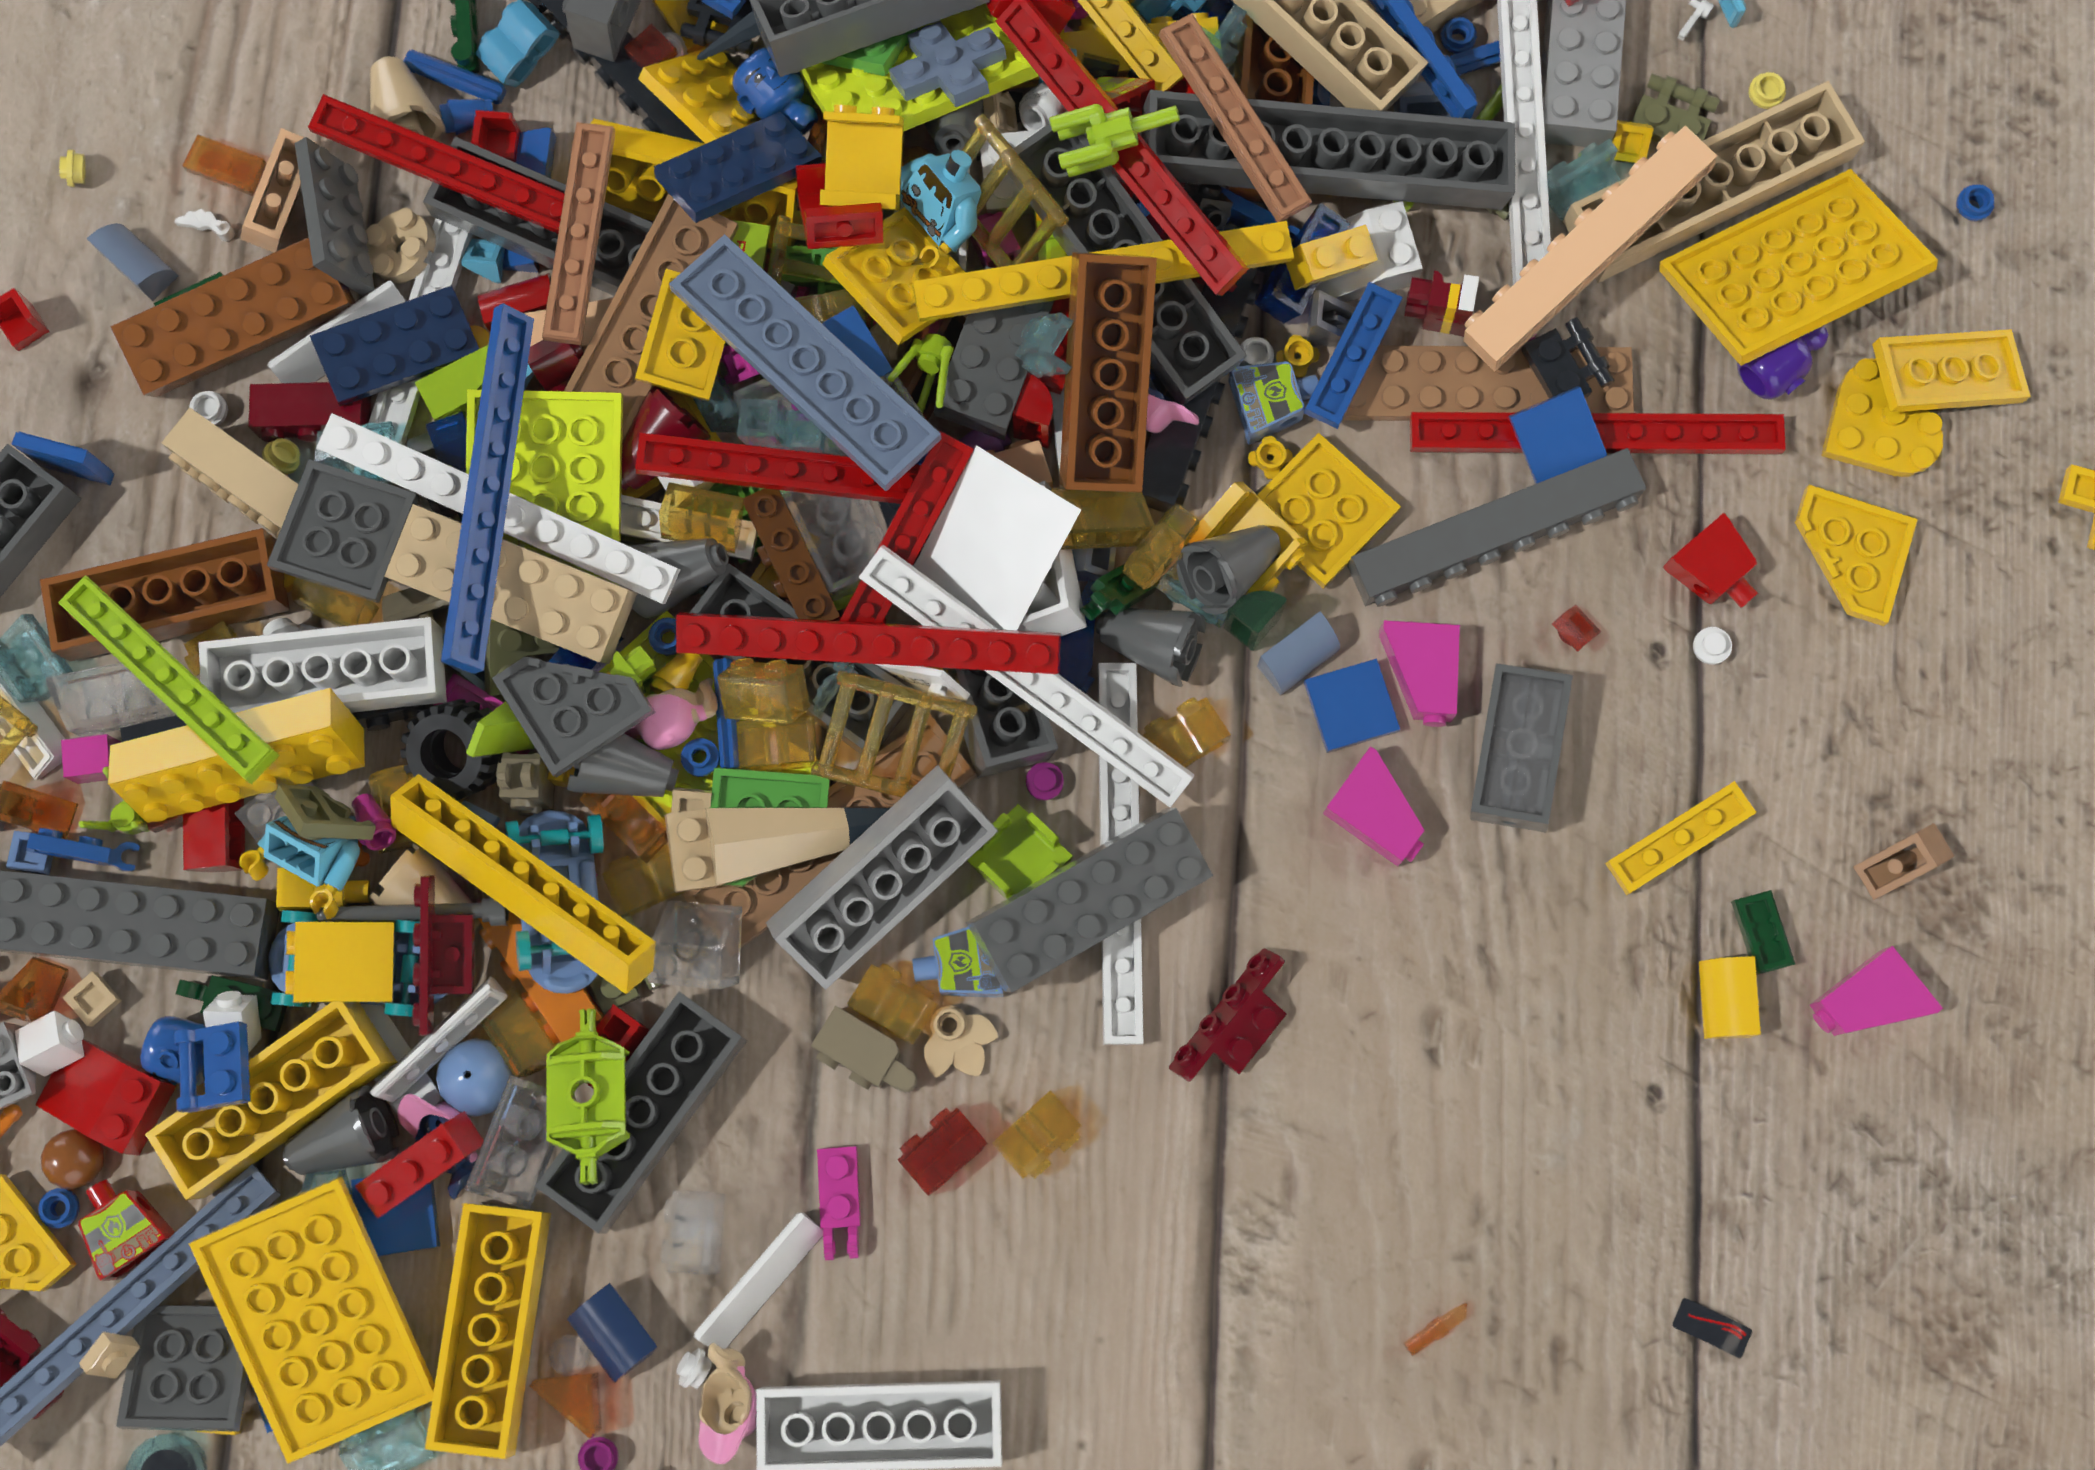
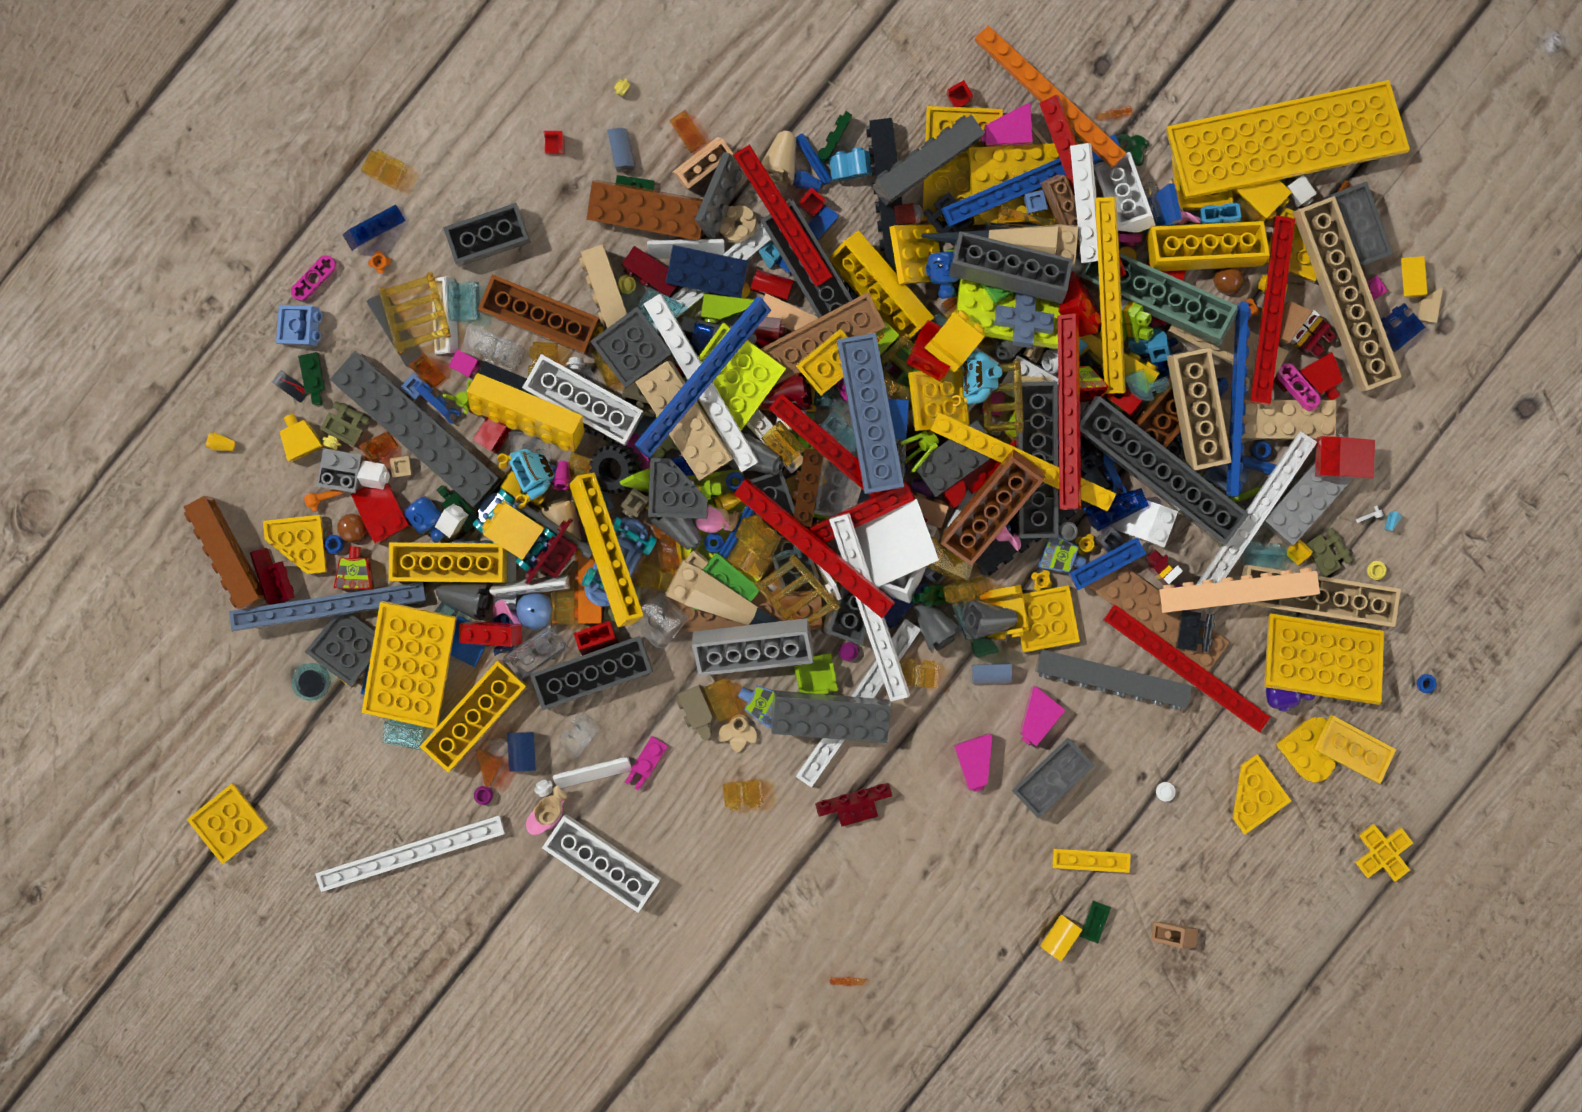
camera: 35 degrees right, 10 degrees up
blue tile [11,431,115,486] -> none
lime tile [58,575,280,784] -> none
tan plate [79,1332,140,1379] -> none
blue plate [174,1021,250,1113] -> none
white piece [175,208,235,241] -> none
white plate [189,391,228,426] -> none
olive wing [275,784,376,841] -> none
nougat tile [542,122,616,345] -> none
lime plate [546,1009,630,1185] -> none
dark blue plate [654,111,822,223] -> none
clear red brick [897,1107,989,1197] -> none
clear light blue bracket [1015,313,1074,378] -> none
lime plant [1049,104,1180,178] -> none
nougat tile [1158,13,1312,222] -> none
yellow brick [1286,225,1378,290] -> none
blue tile [1304,658,1400,753] -> none
blue tile [1508,386,1608,484] -> none
clear red plate [1552,604,1601,652] -> none
red torso [1663,513,1759,608] -> none
black sticker [1672,1298,1752,1359] -> none
dark pink slope [1809,946,1943,1036] -> none

